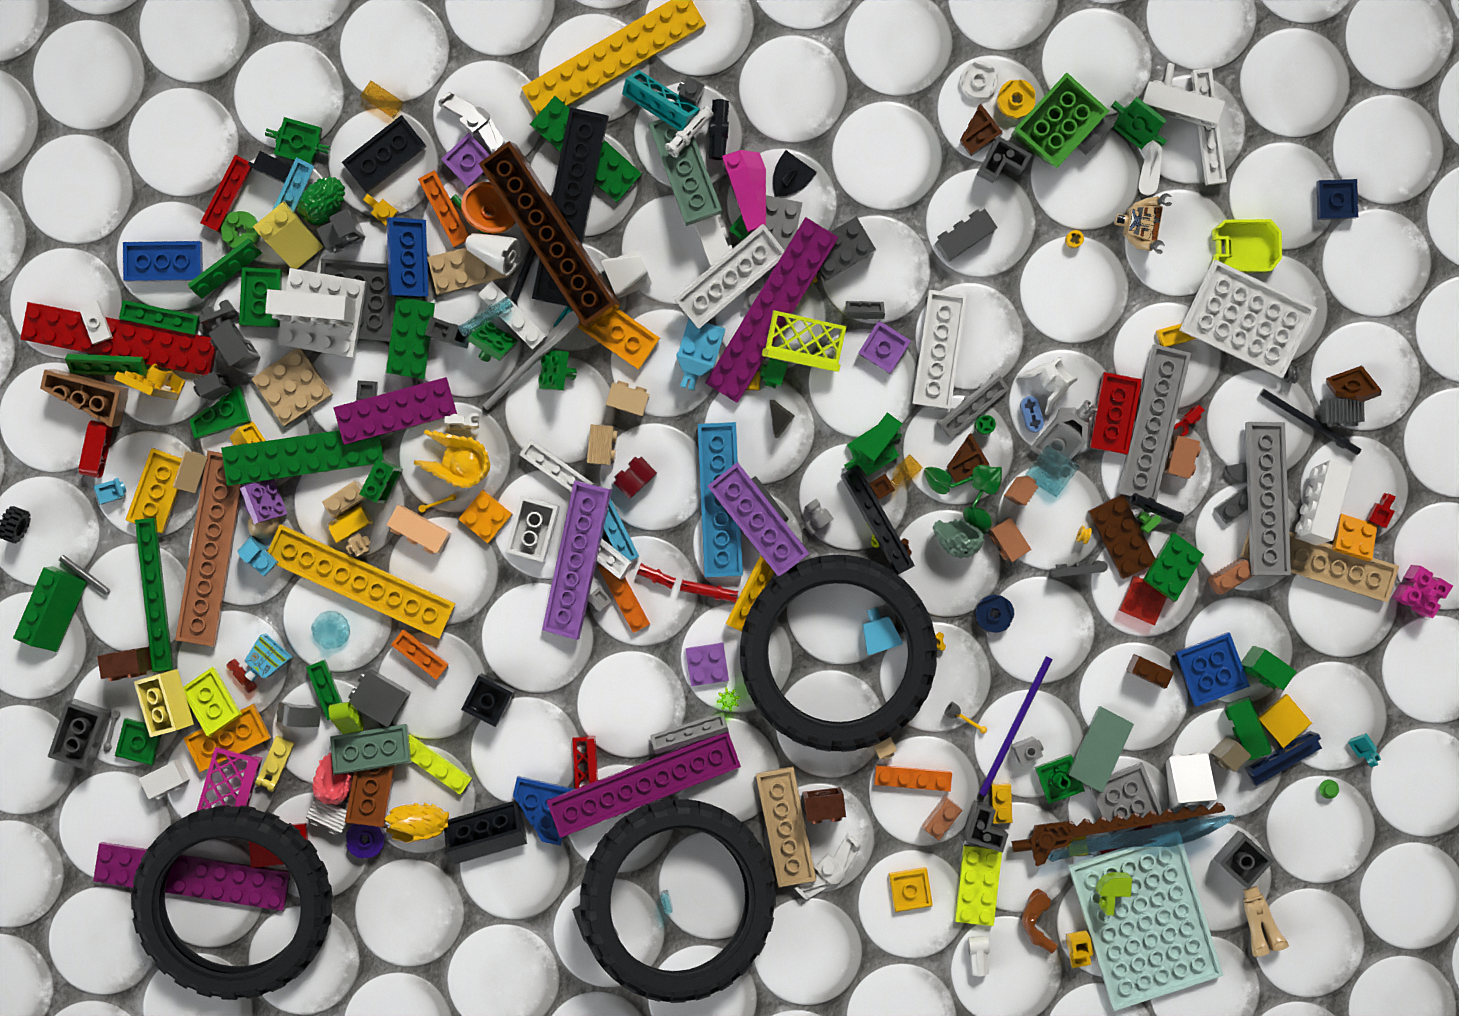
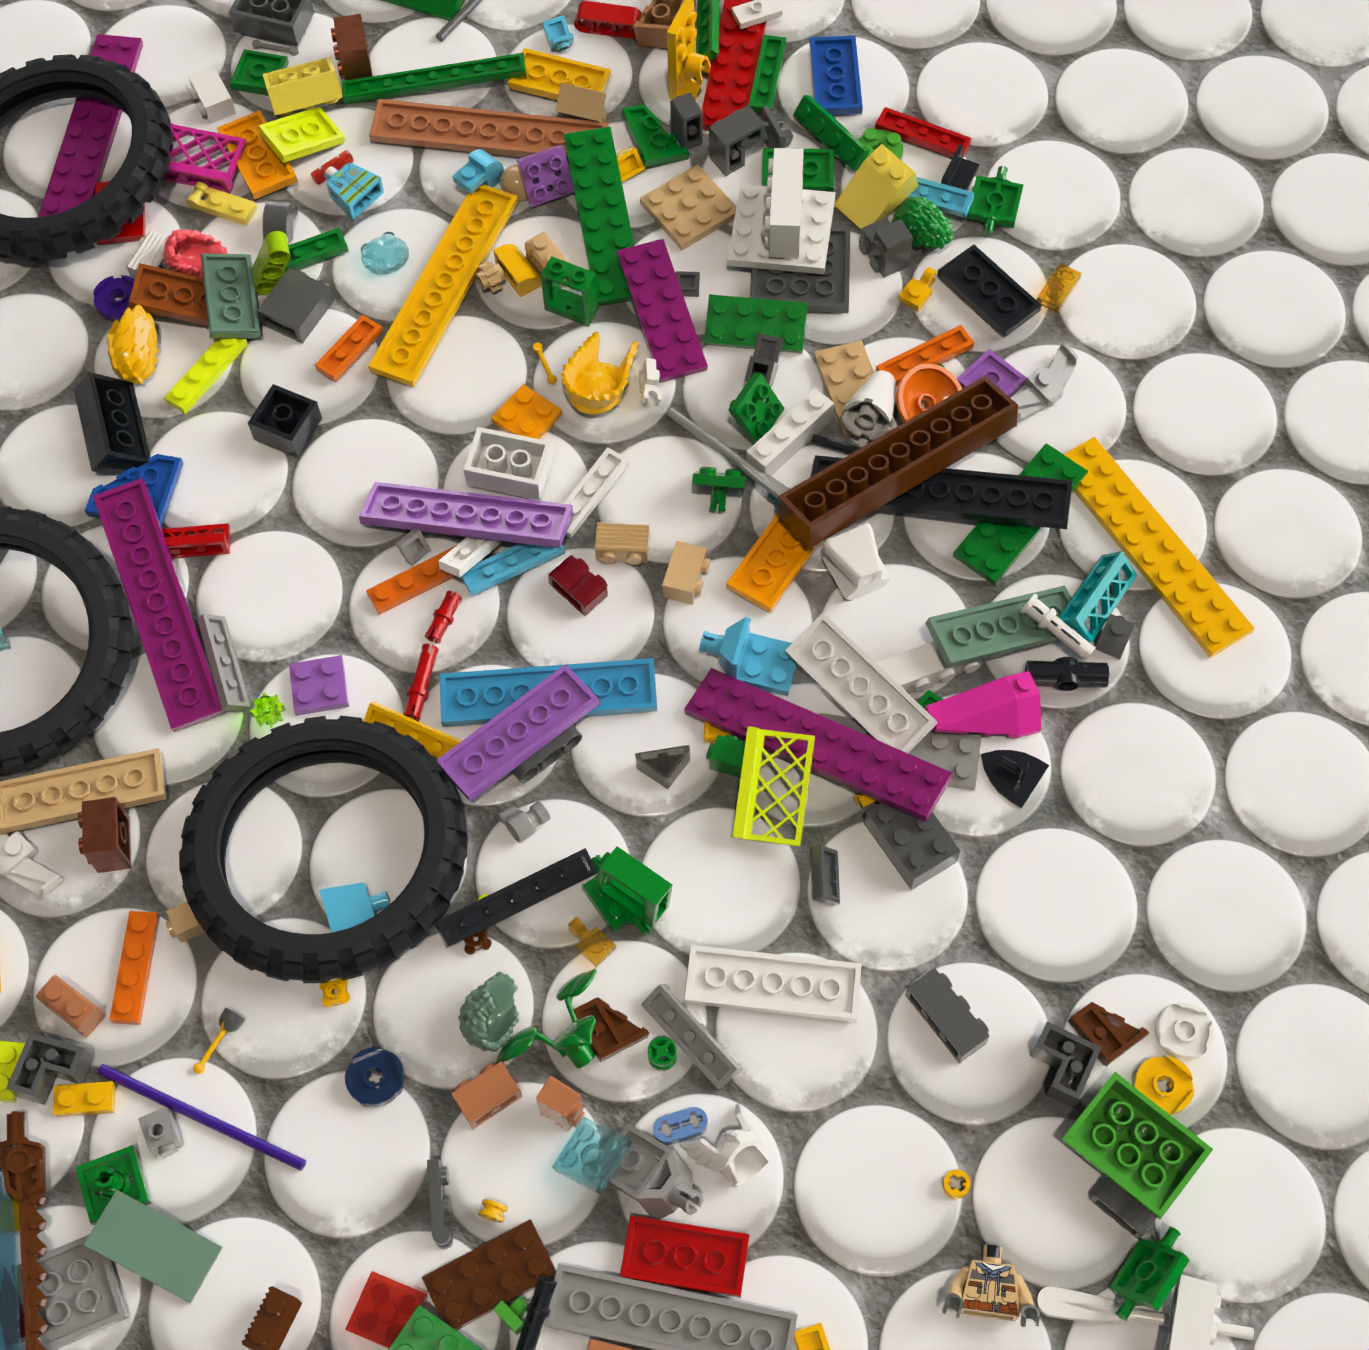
camera: 90 degrees right, 25 degrees down
light nougat brick [386,505,451,554] -> none
blue plate [387,217,428,297] -> none
clear light blue pin [457,296,514,337] -> none
medium lavender plate [858,321,911,374] -> none
reddish brown plate [869,474,895,500] -> none

